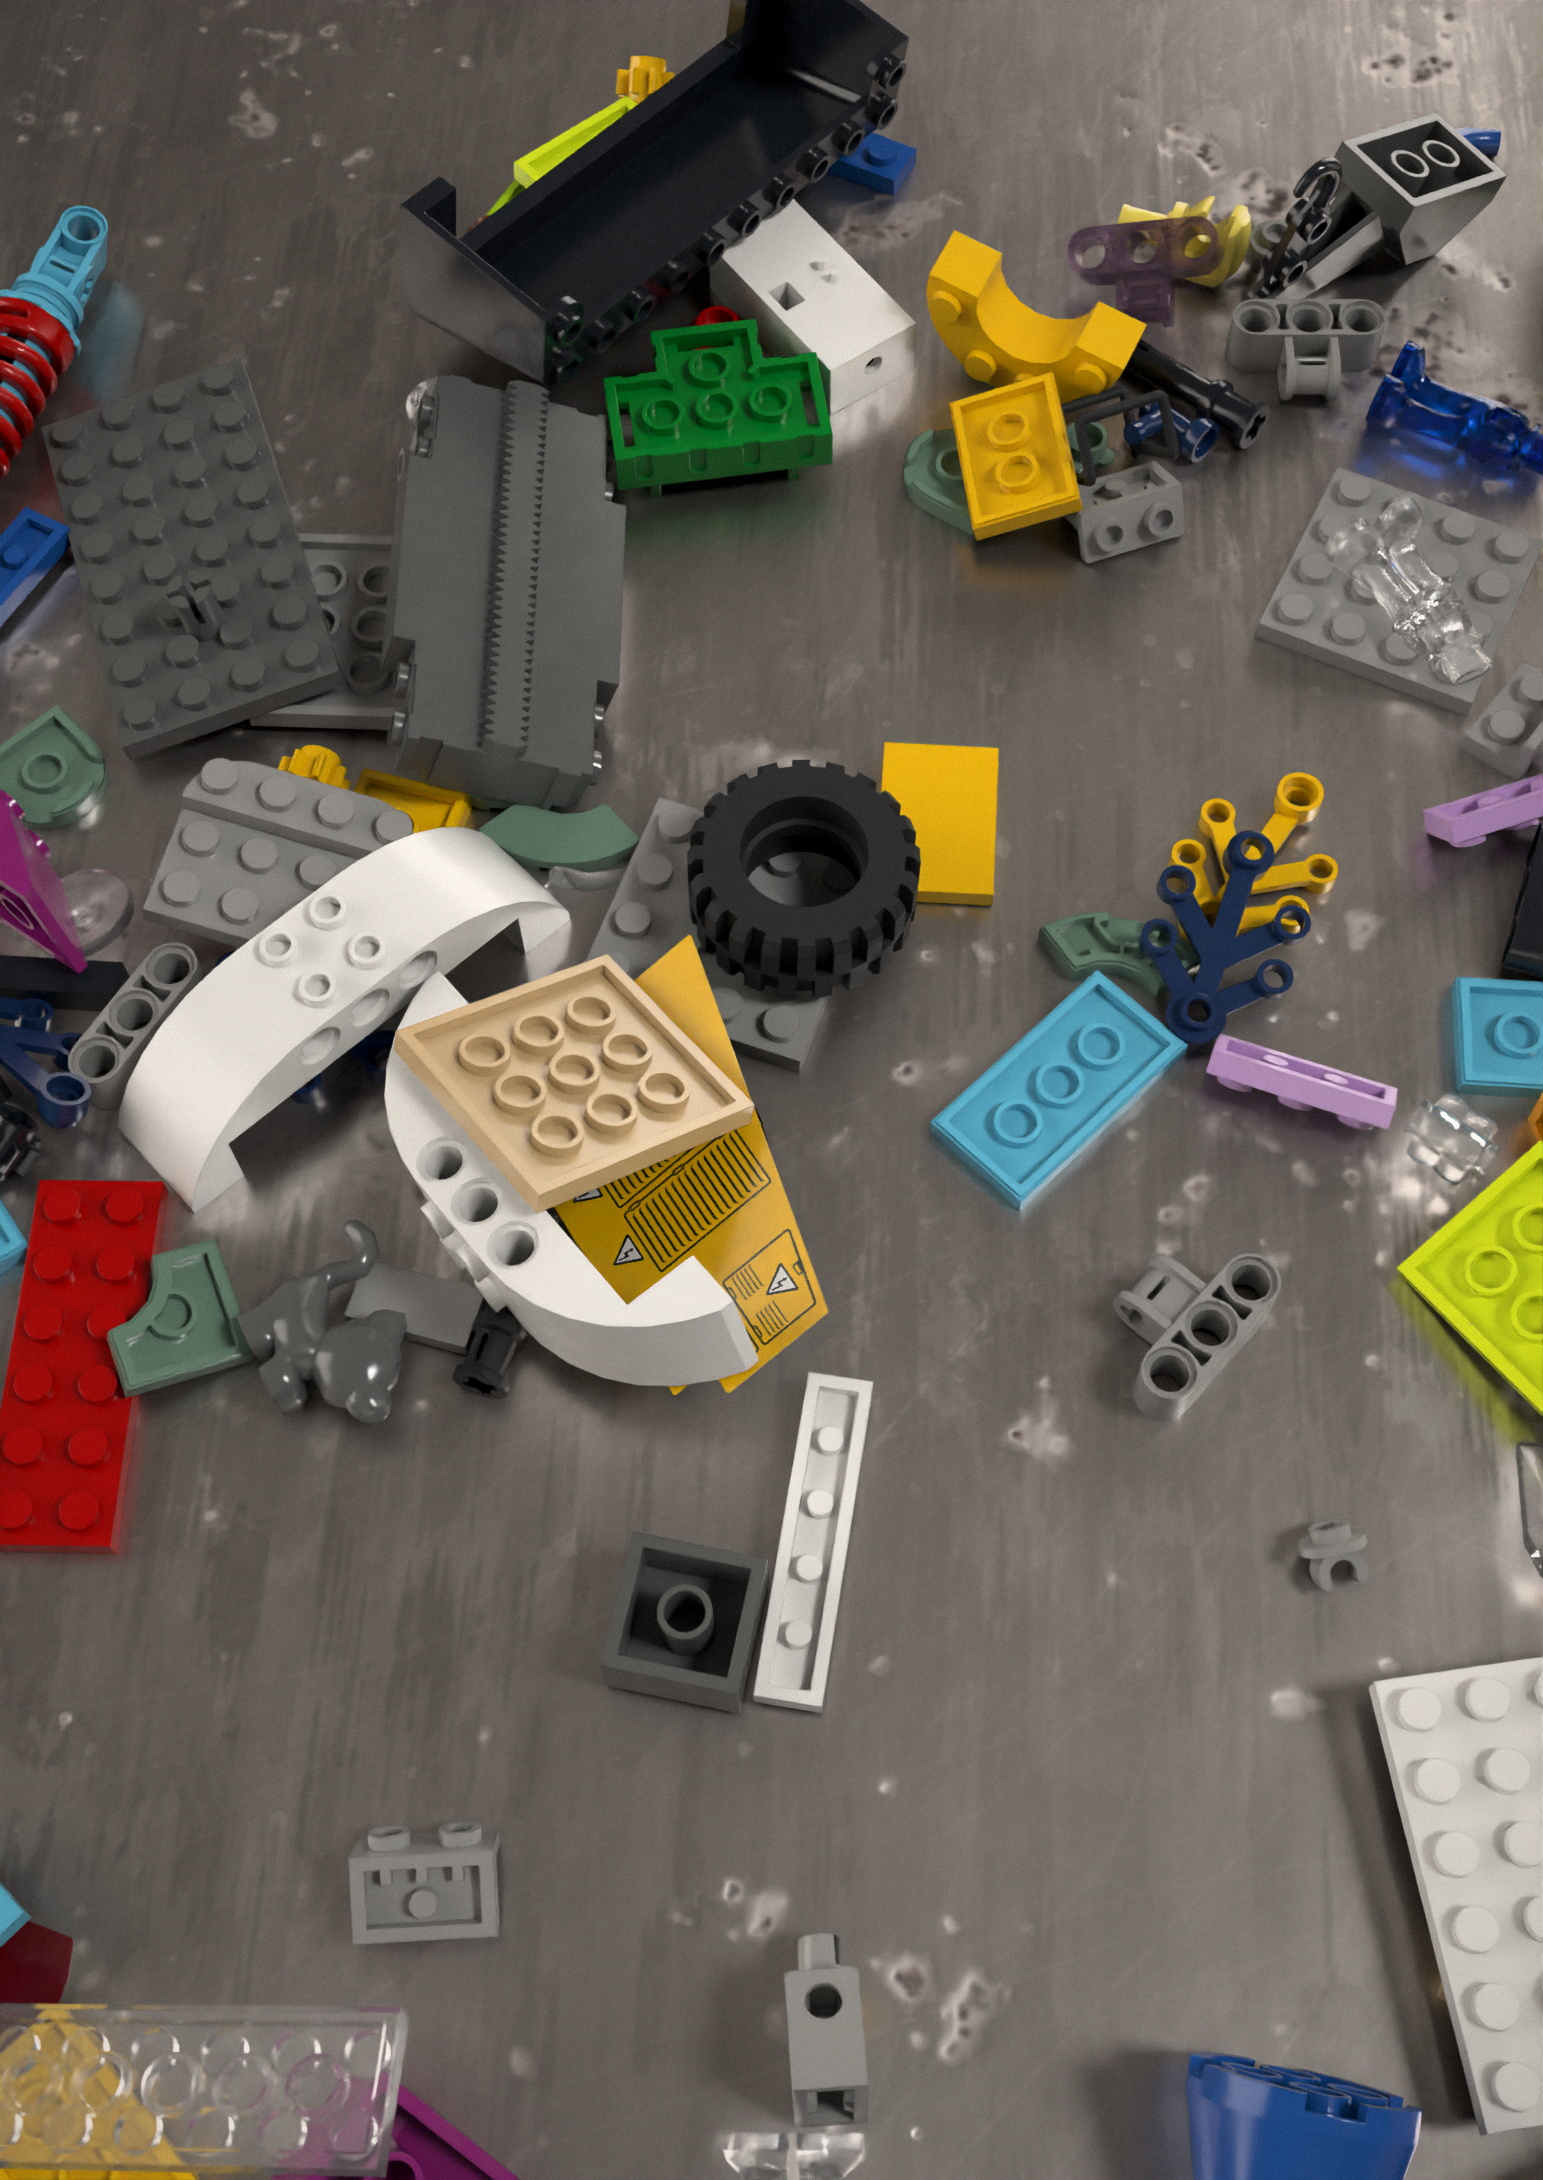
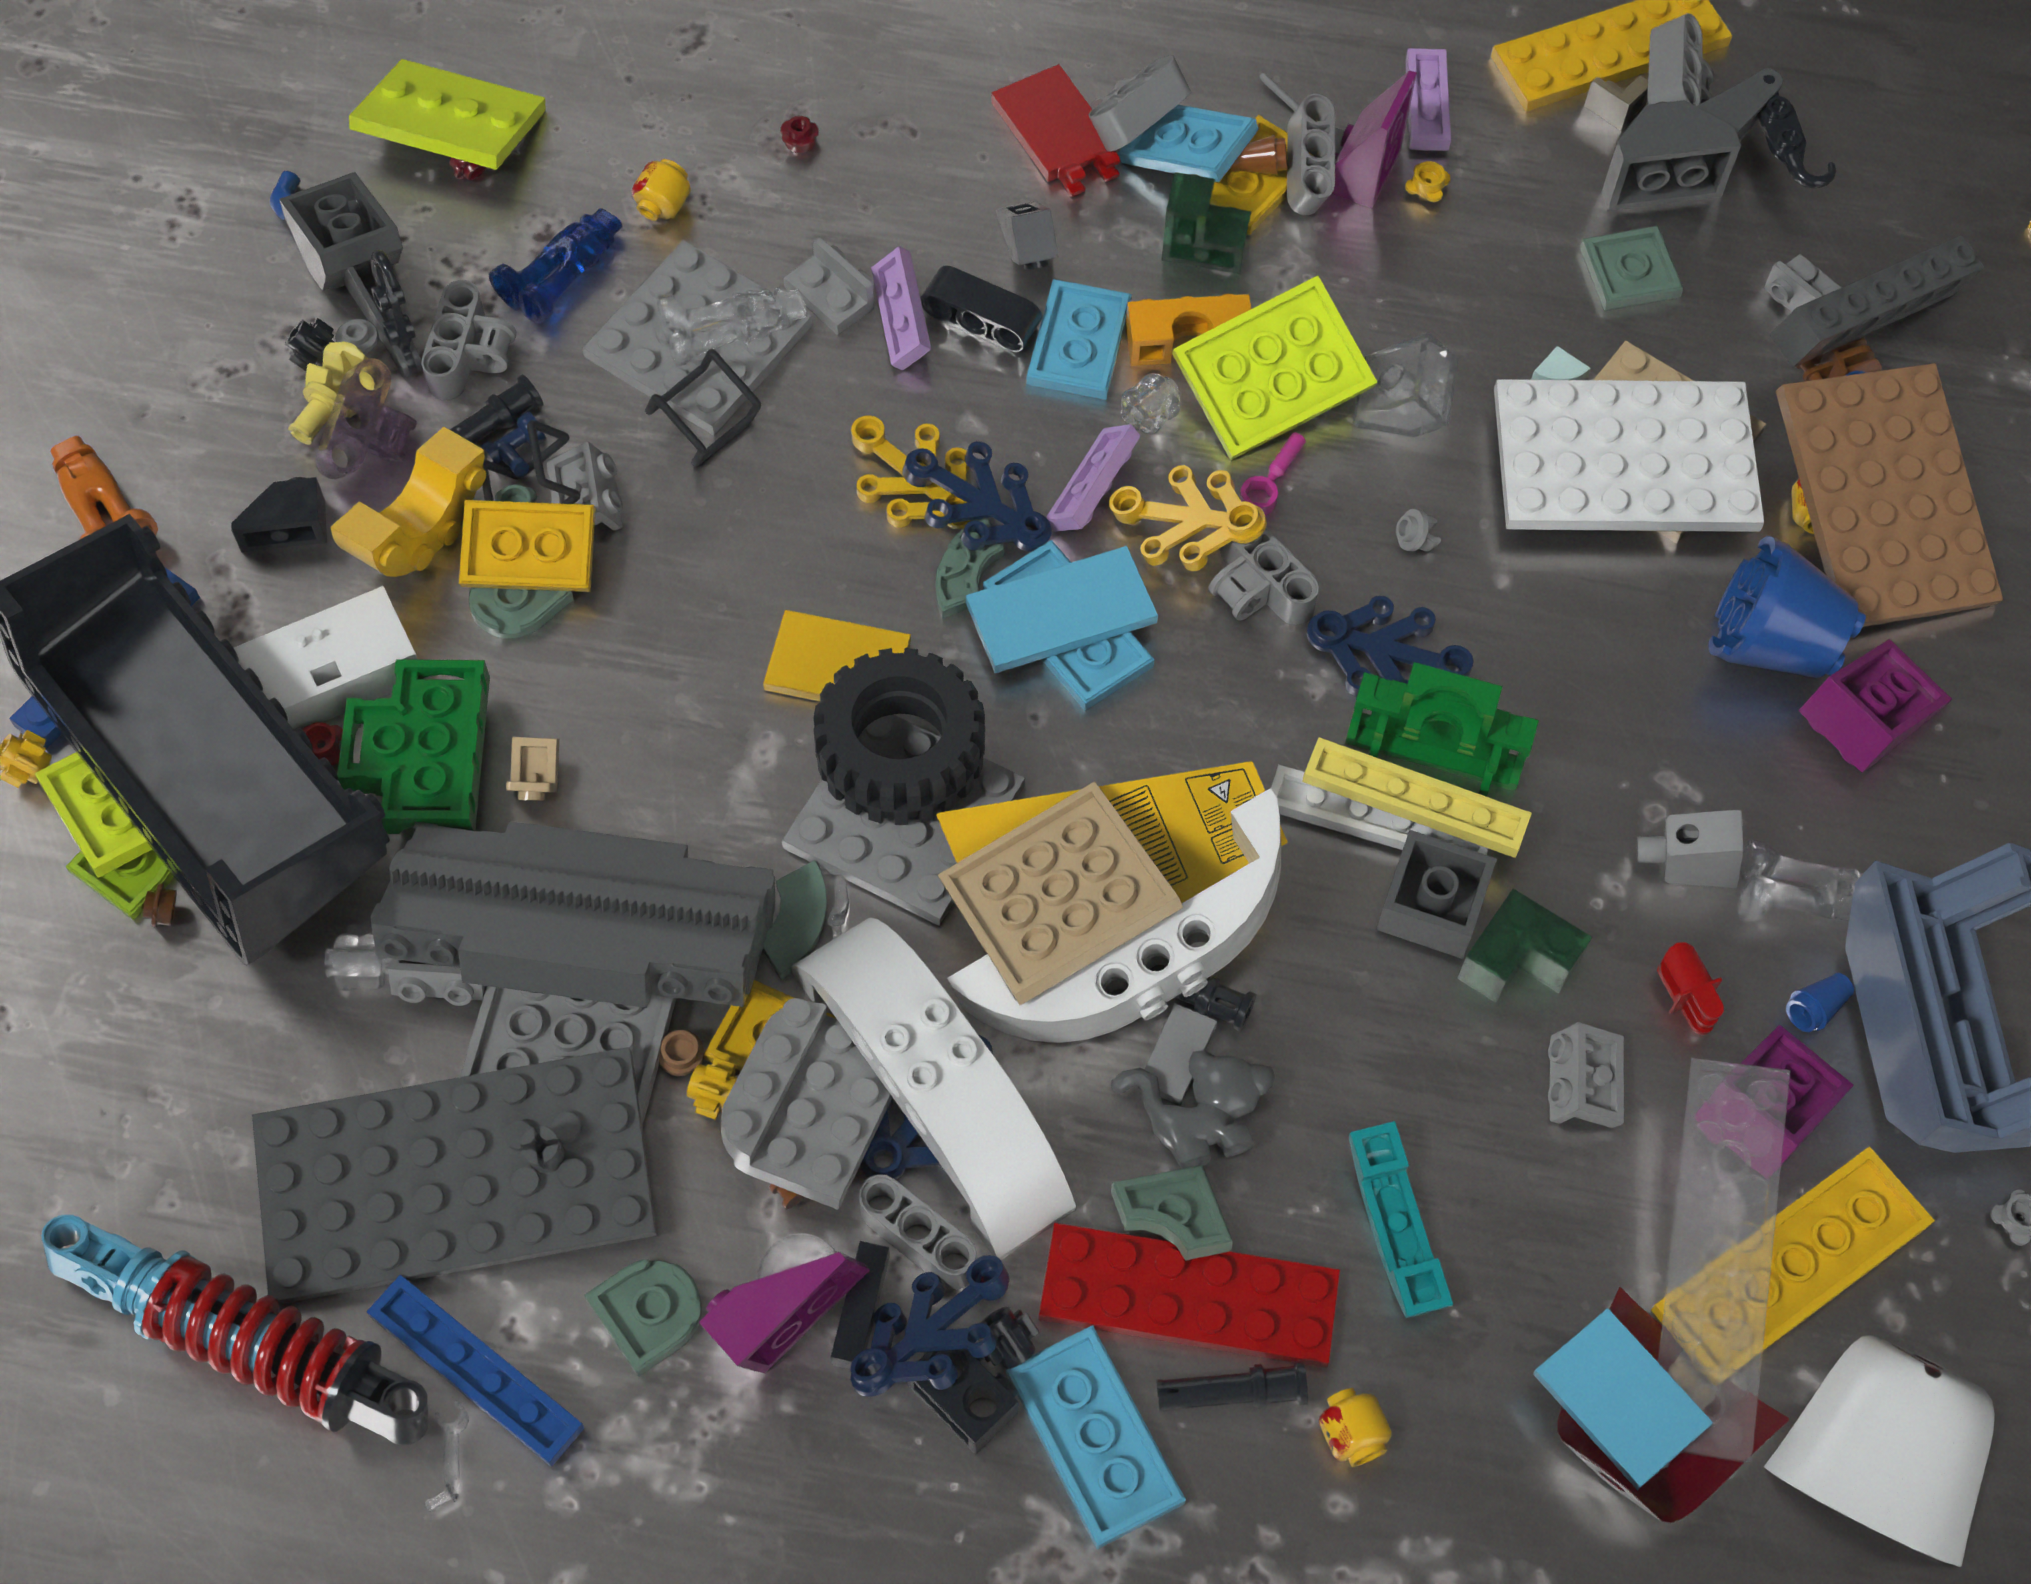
camera: 85 degrees left, 0 degrees up
none -> orange piece [50,436,158,540]
none -> black slope [231,477,327,553]
none -> black gear [285,318,334,371]
none -> tan bracket [506,737,560,801]
none -> black piece [645,349,761,467]
none -> medium nougat plate [659,1030,704,1076]
none -> medium azure tile [966,546,1158,674]
none -> yellow plant [1109,465,1267,571]
none -> dark pink piece [1239,433,1306,515]
none -> light yellow plate [1302,737,1532,858]
none -> dark blue plant [1307,596,1474,697]
none -> green piece [1345,662,1539,797]
none -> teal slope [1348,1121,1454,1318]
none -> clear green brick [1457,888,1592,1003]
none -> red arm [1657,942,1724,1035]

